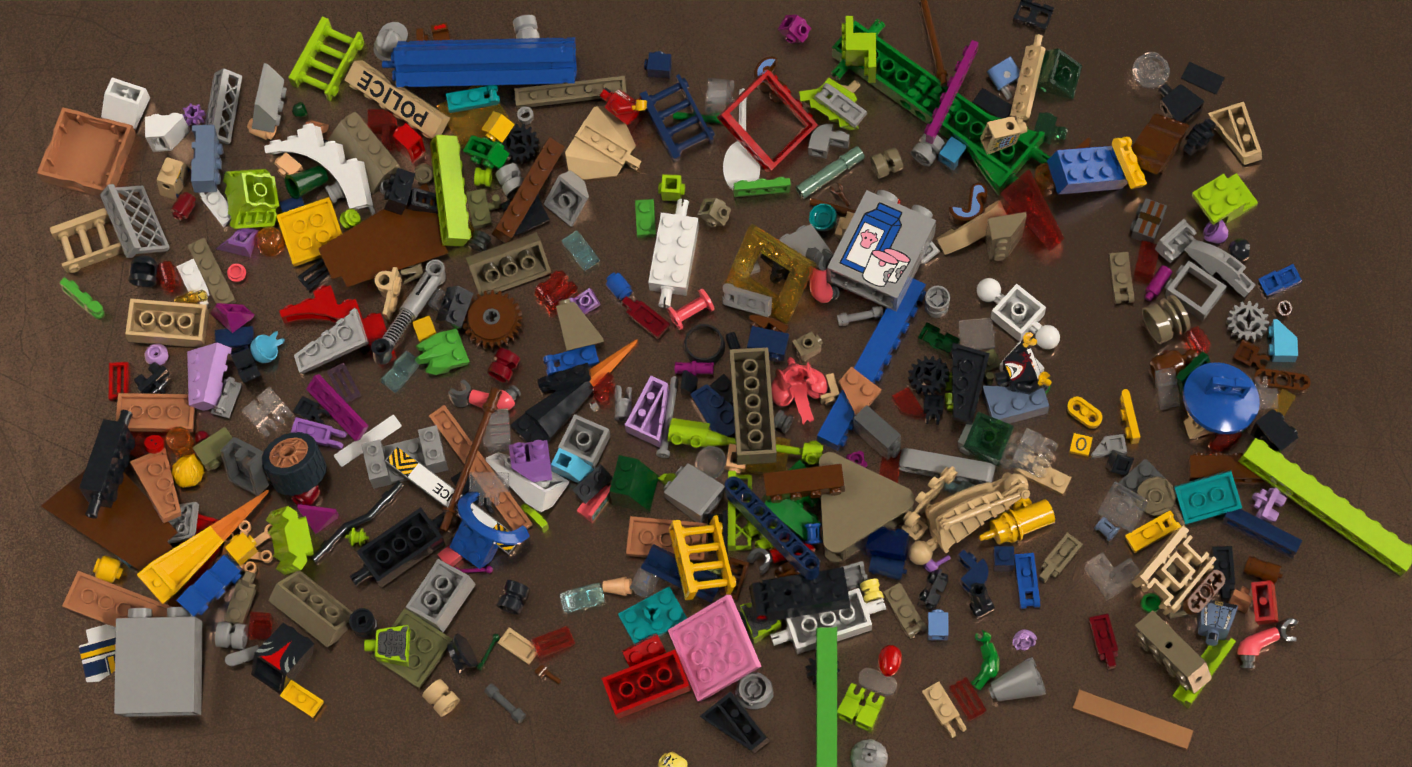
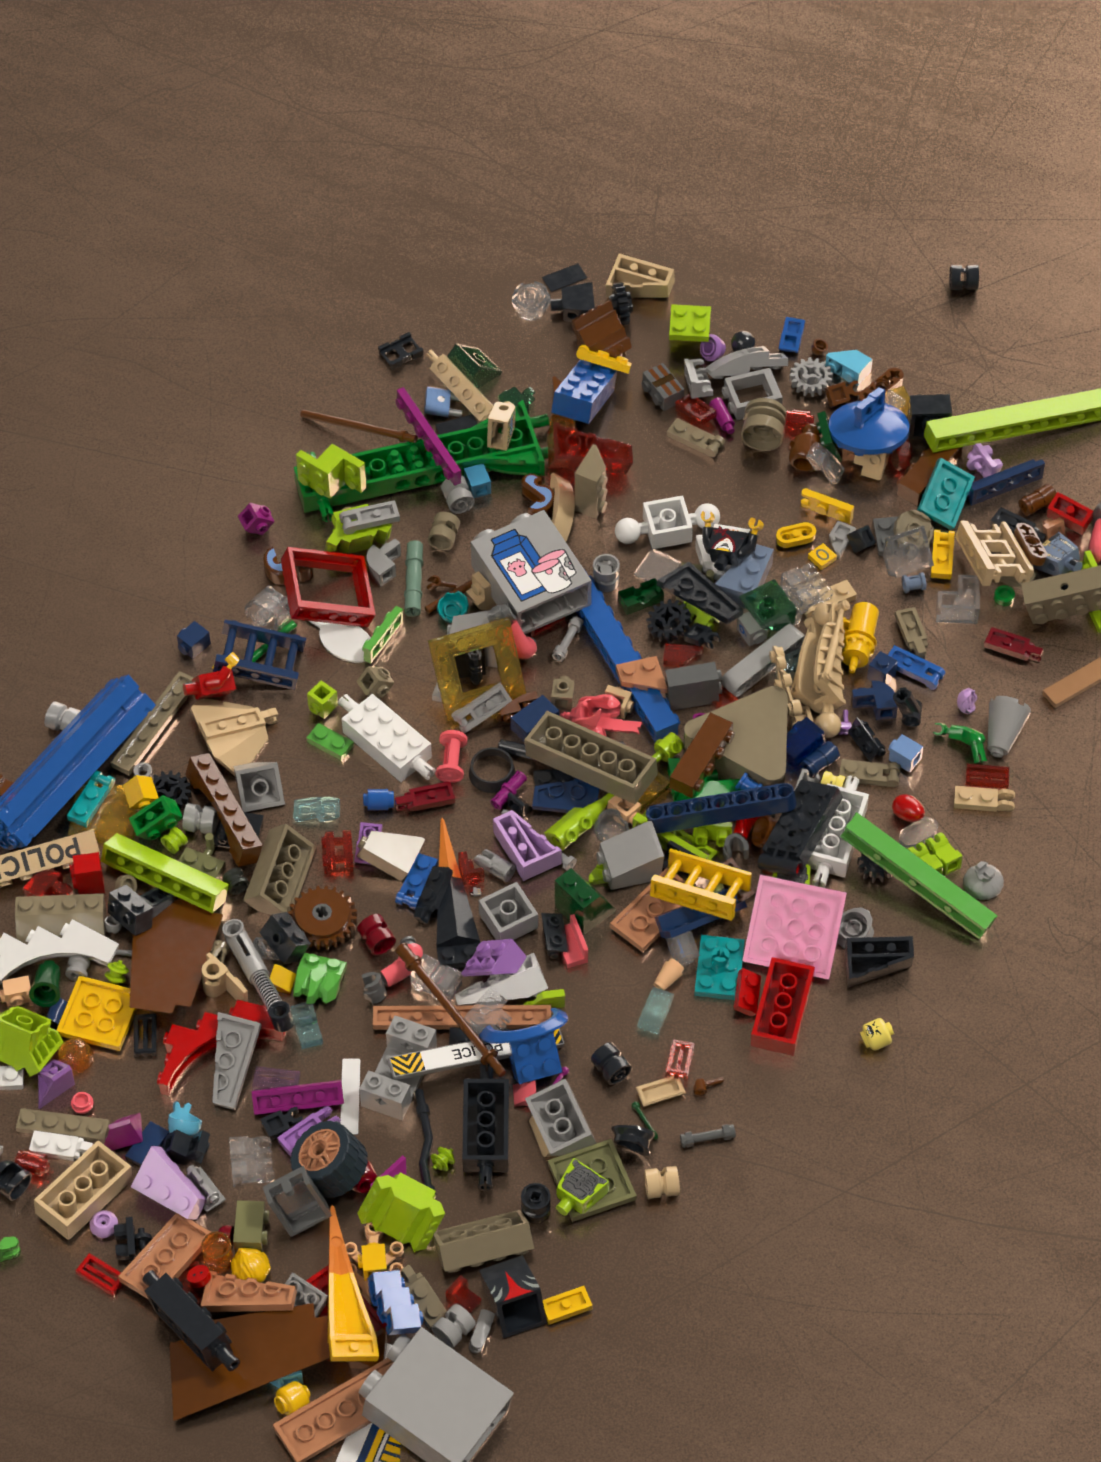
camera: 60 degrees left, 15 degrees down
clear yellow pin [175,290,208,304] -> none
medium azure slope [551,448,594,484] -> none

